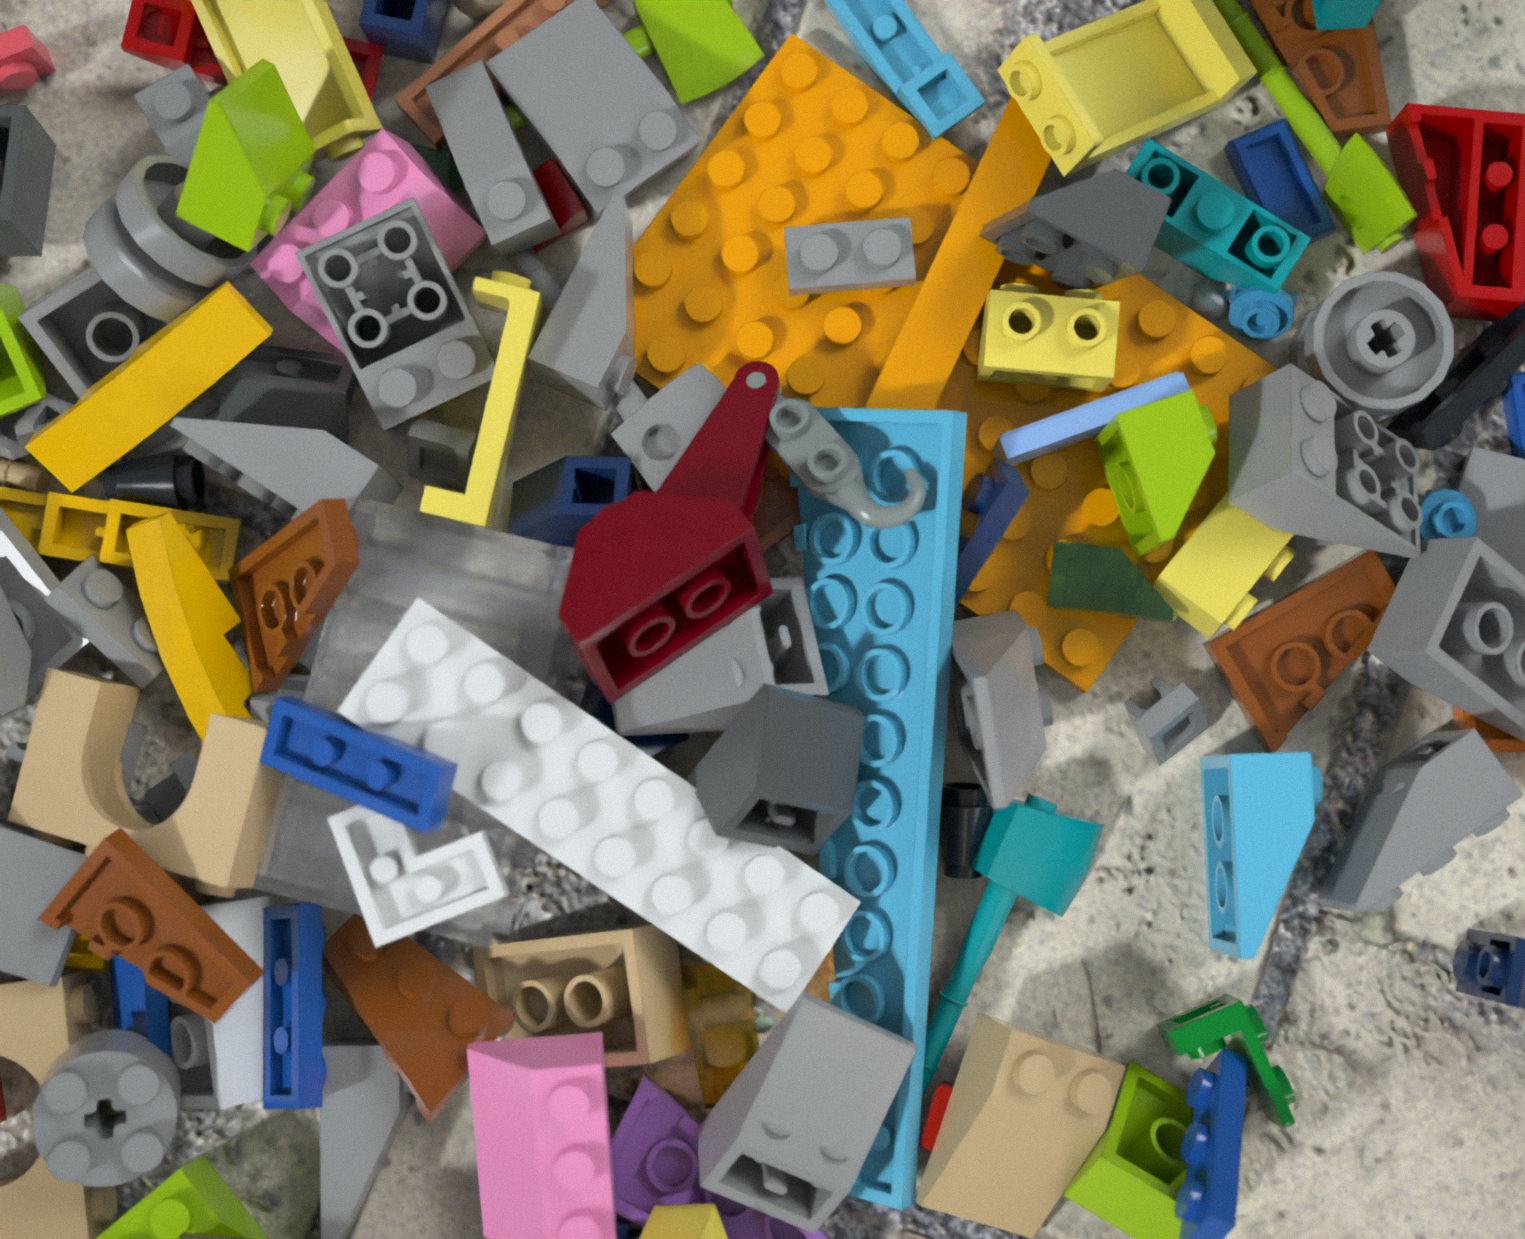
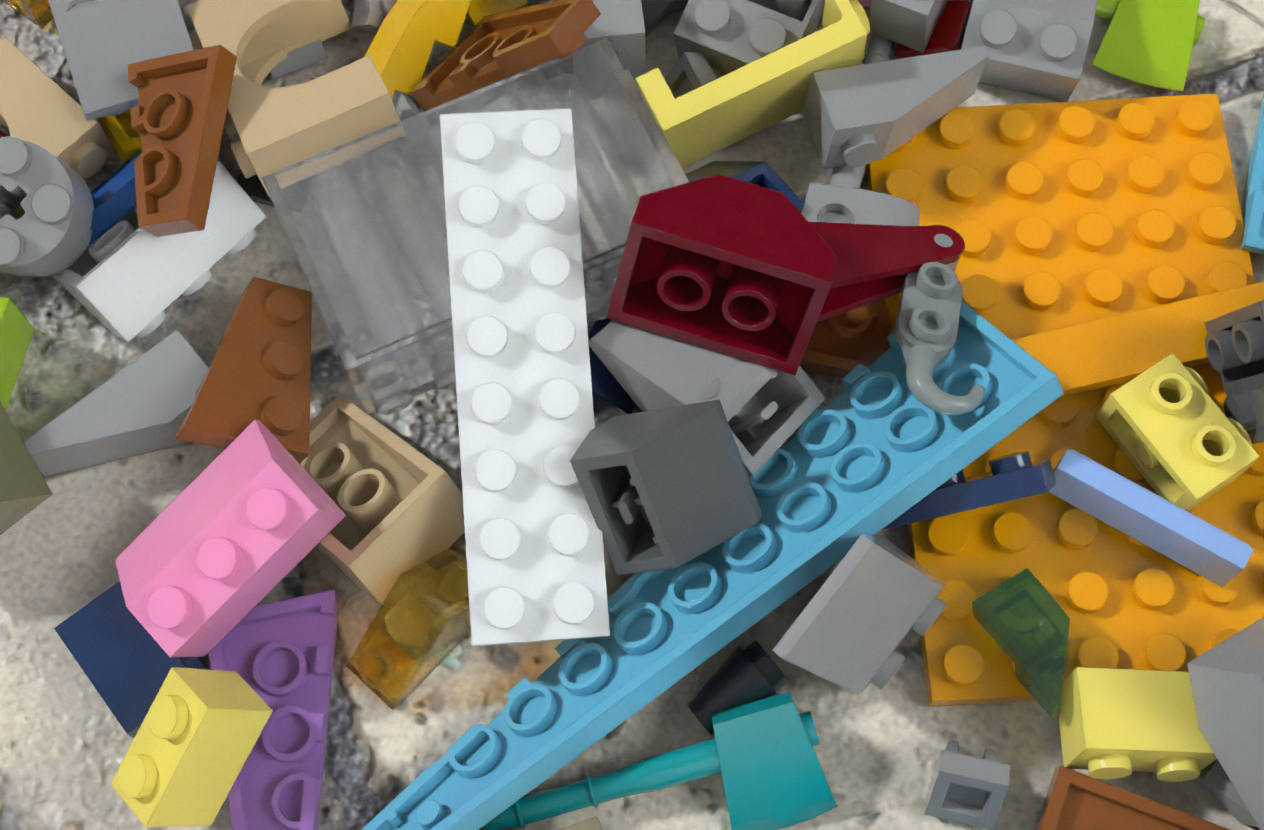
camera: 50 degrees right, 15 degrees down
blue plate [259,696,459,834] -> none
blue plate [263,903,327,1109] -> none
white plate [327,805,509,948] -> none
light grey slope [697,992,916,1234] -> none
light grey plate [784,217,916,296] -> none
lime slope [1093,389,1217,559] -> none

